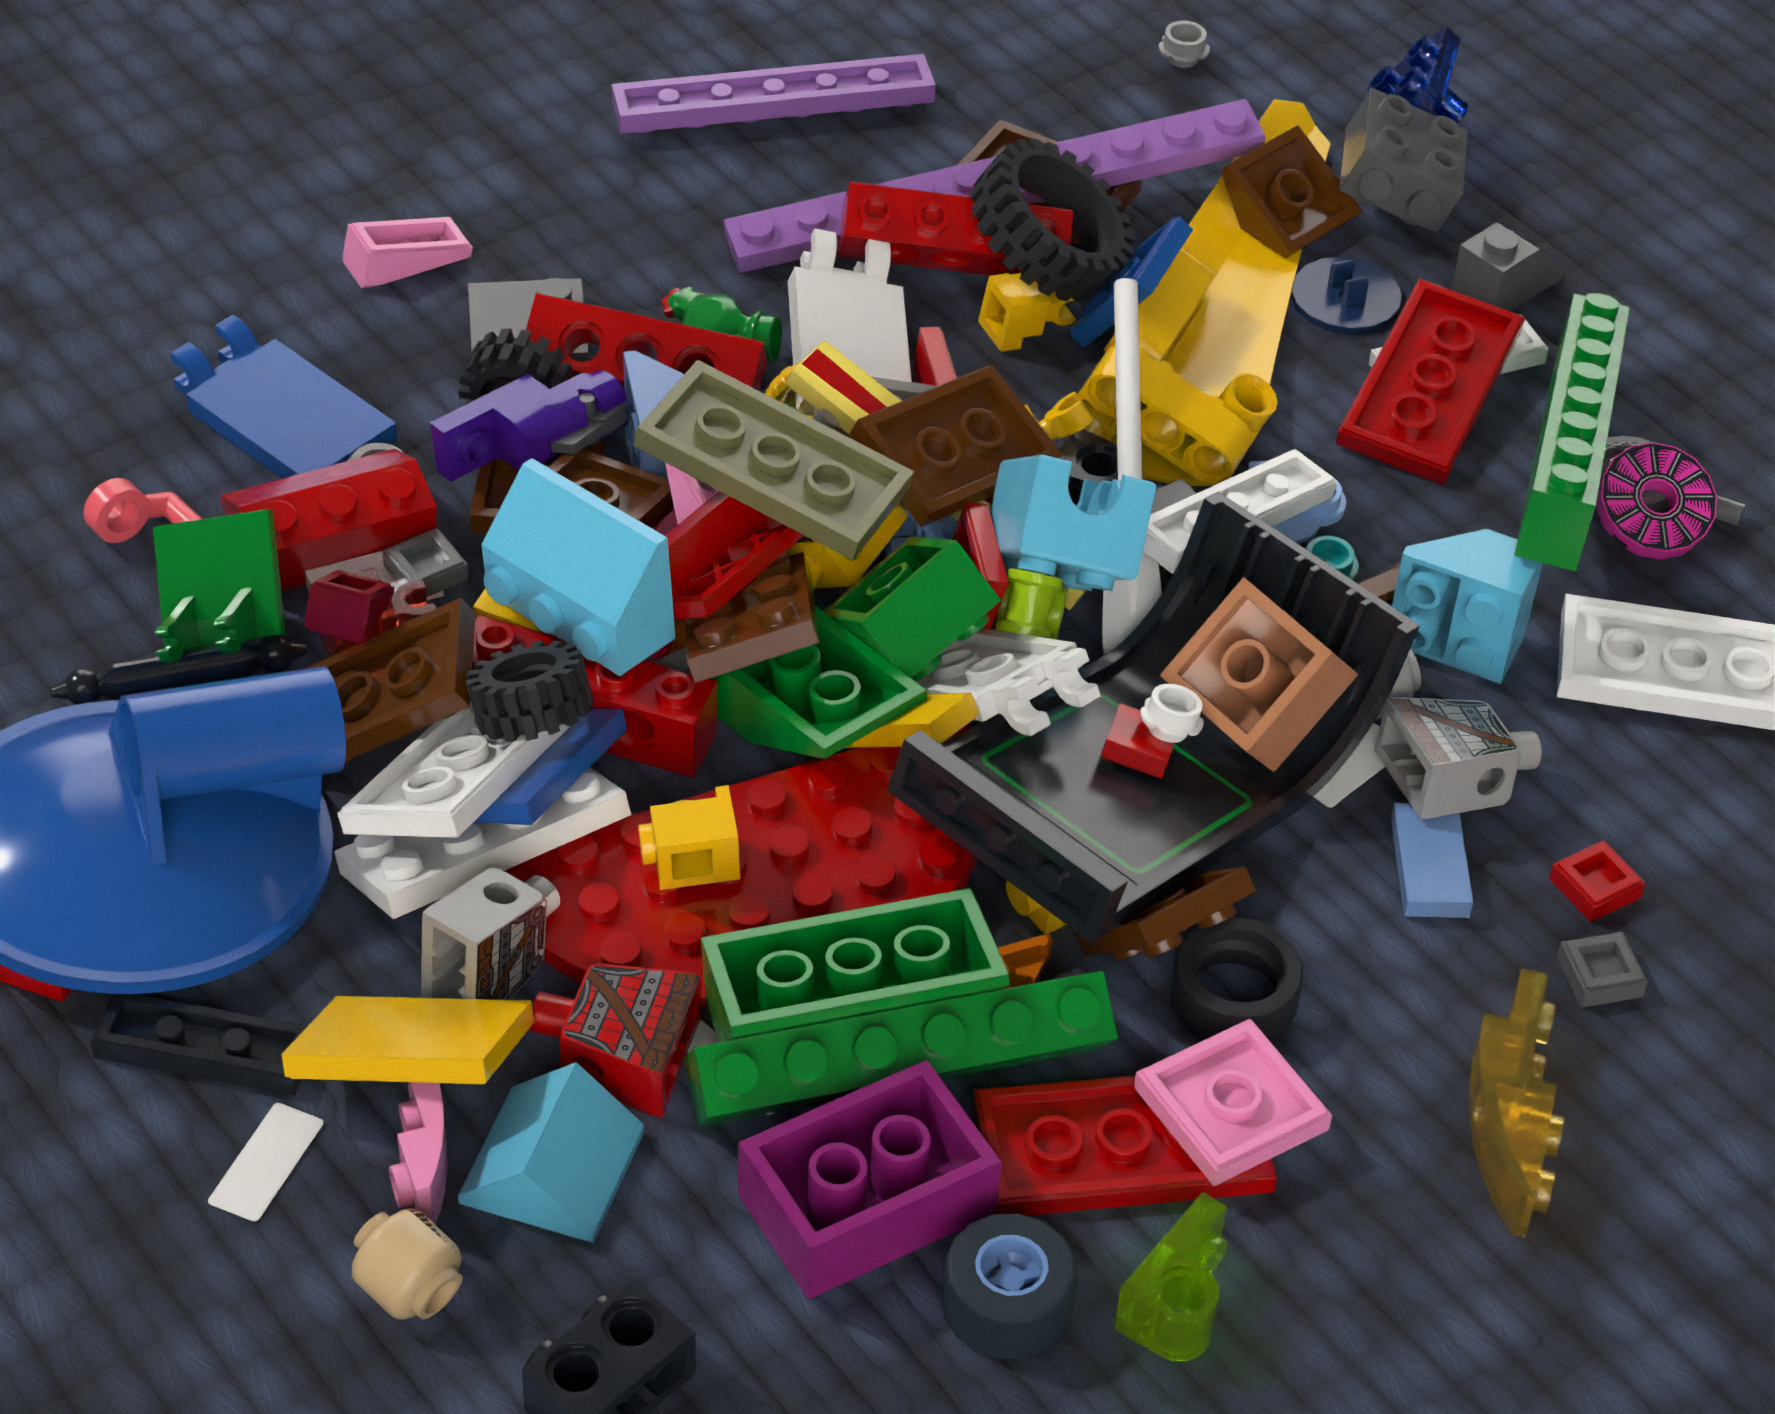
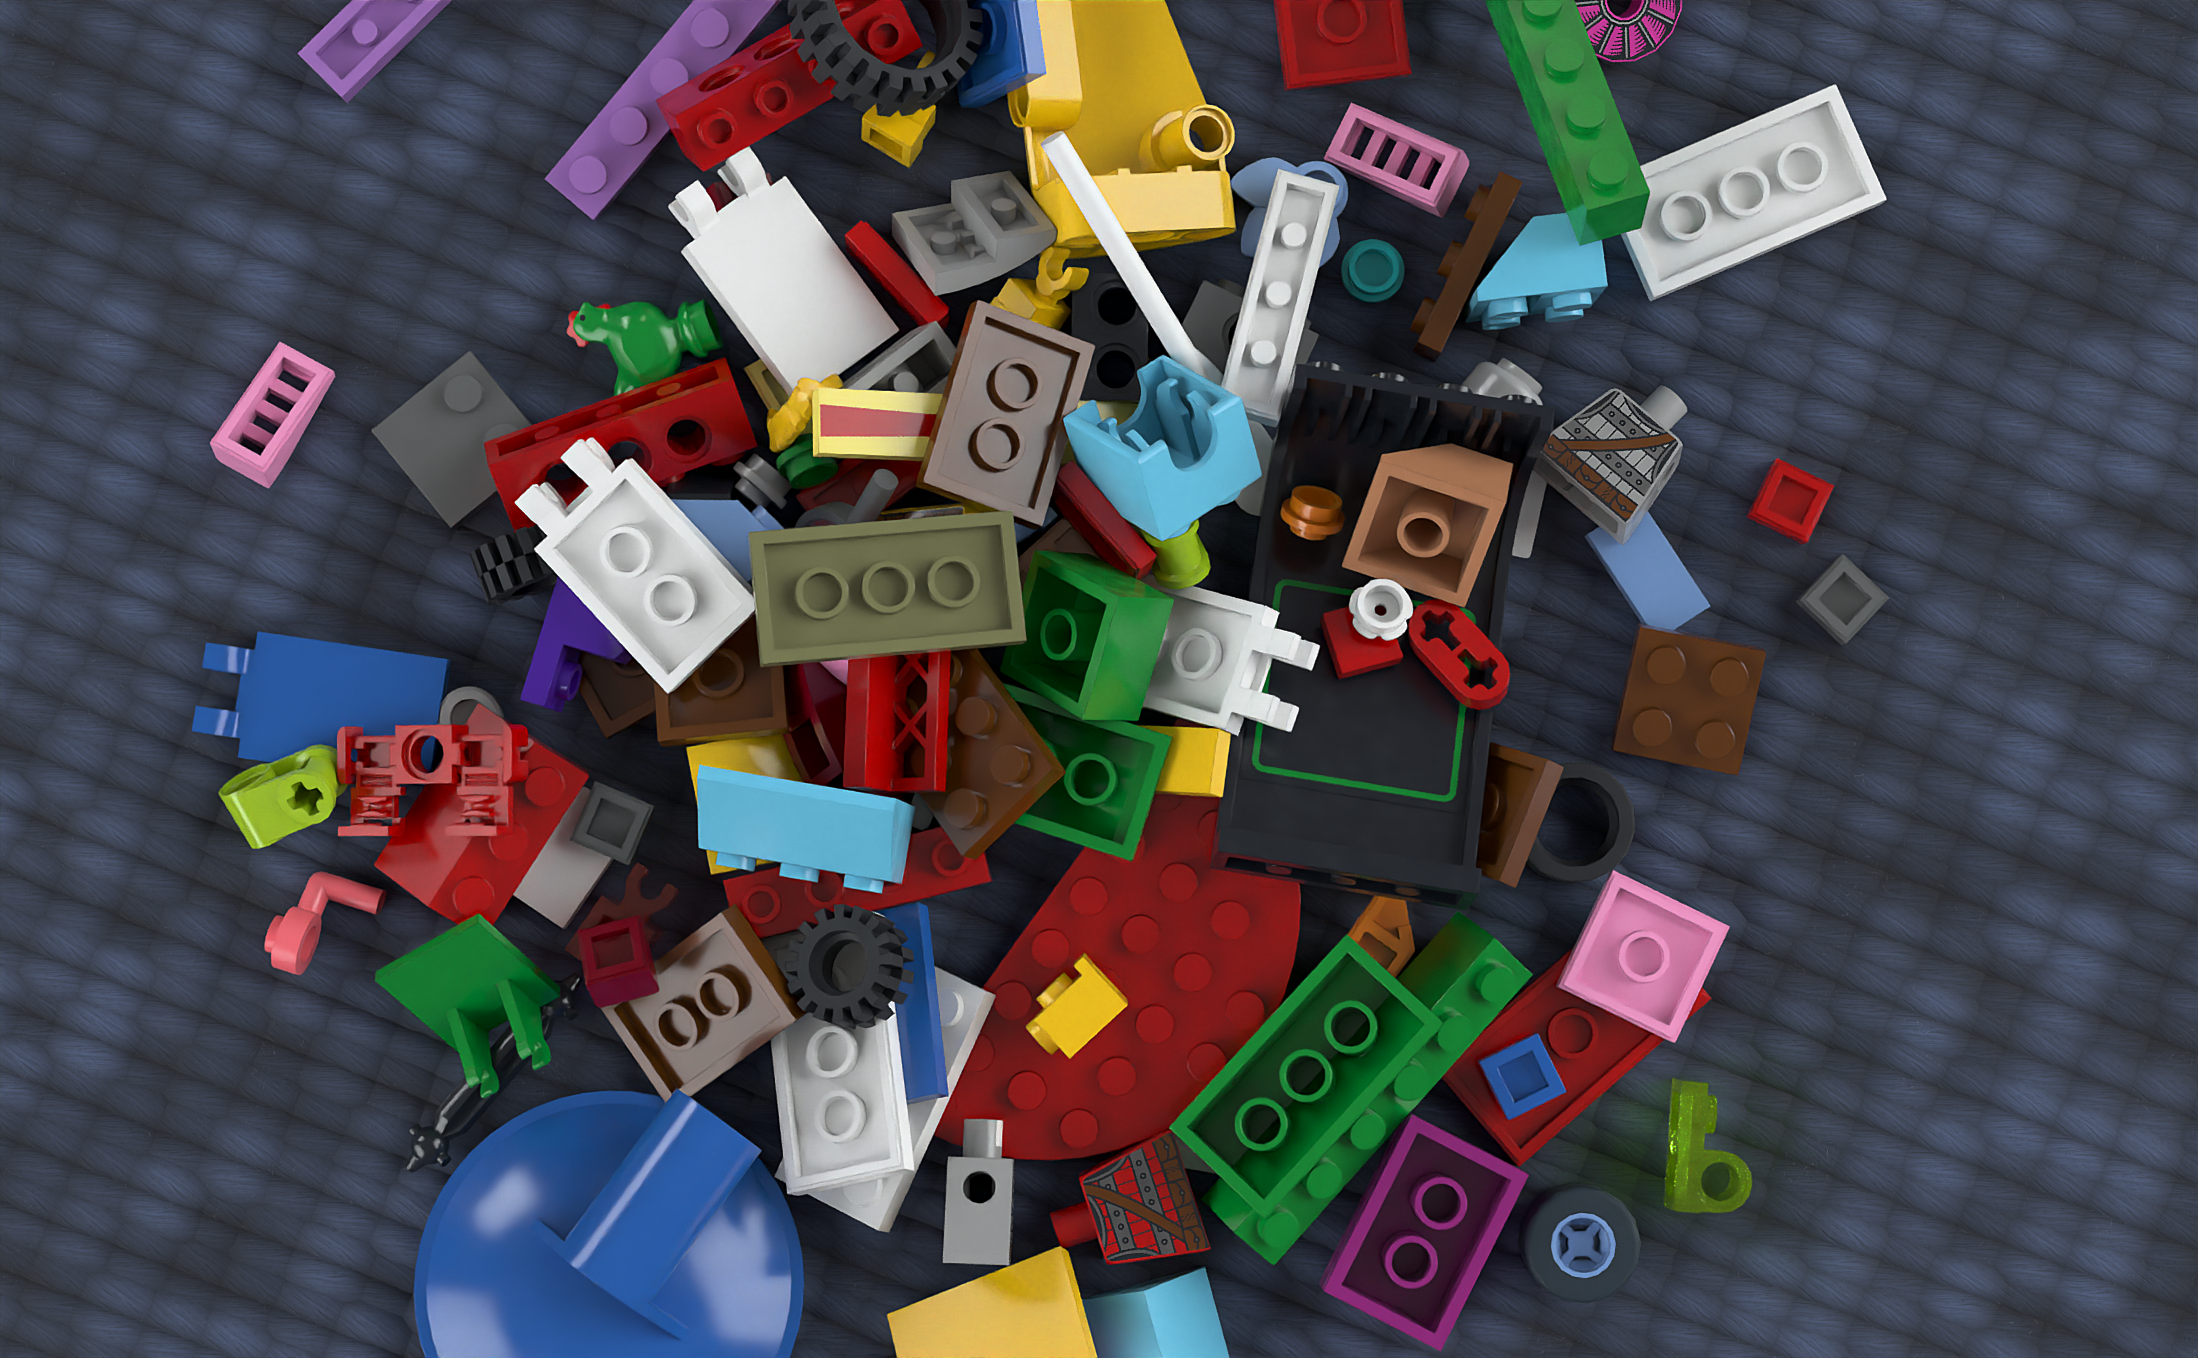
camera: 30 degrees left, 40 degrees up
clear yellow slope [1469,968,1565,1238] -> none
none -> lime piece [218,744,349,849]
none -> red piece [337,724,528,836]
none -> white tile [514,437,755,693]
none -> light grey slope [892,171,1057,296]
none -> orange plate [1280,485,1345,540]
none -> bright pink slope [1324,103,1469,218]
none -> red beam [1408,599,1510,710]
none -> blue plate [1477,1032,1567,1120]
none -> reddish brown plate [1611,623,1767,775]

